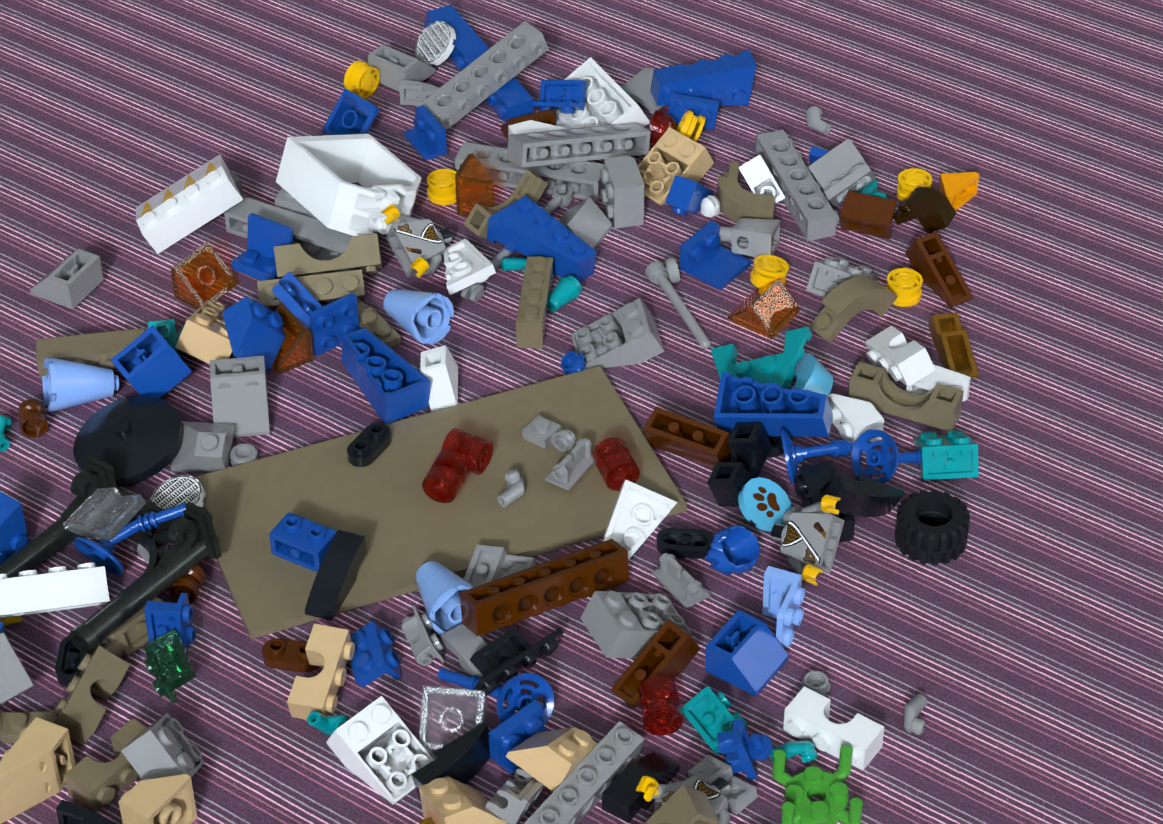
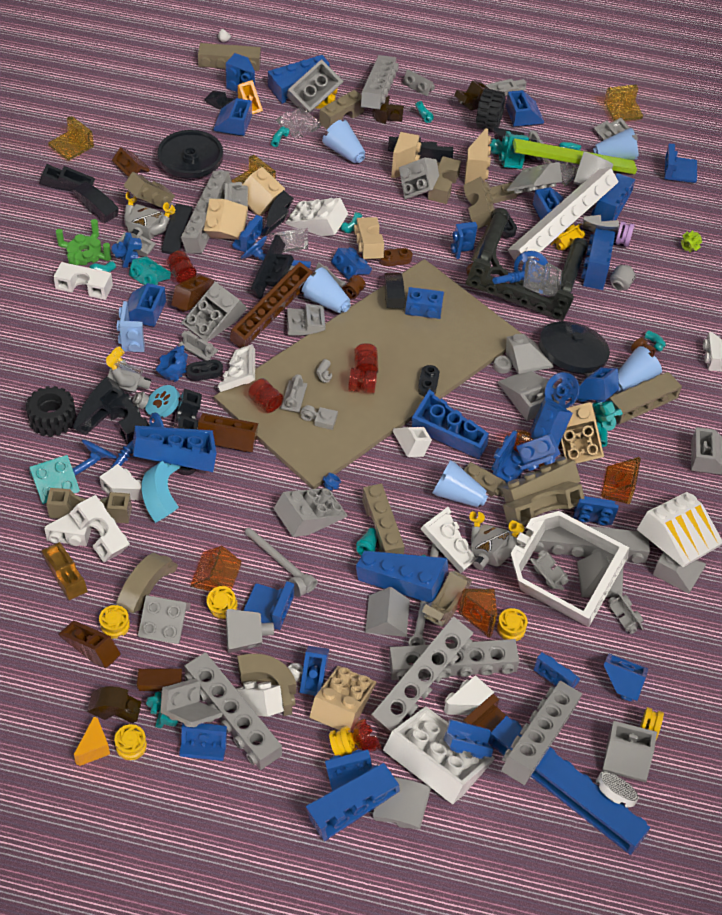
camera: 155 degrees right, 10 degrees up
clear green bracket [144,628,197,703] -> none
tile [150,475,206,517] -> none
light grey slope [399,80,439,106] -> none
light grey hinge [600,156,644,229] -> none
teal wing [711,326,812,389] -> none
light grey plate [801,671,831,697] -> none
light grey arm [806,106,831,135] -> none
light grey arm [904,694,927,735] -> none
none -> reddish brown wheel [342,275,366,299]
none -> blue dish [545,372,579,409]

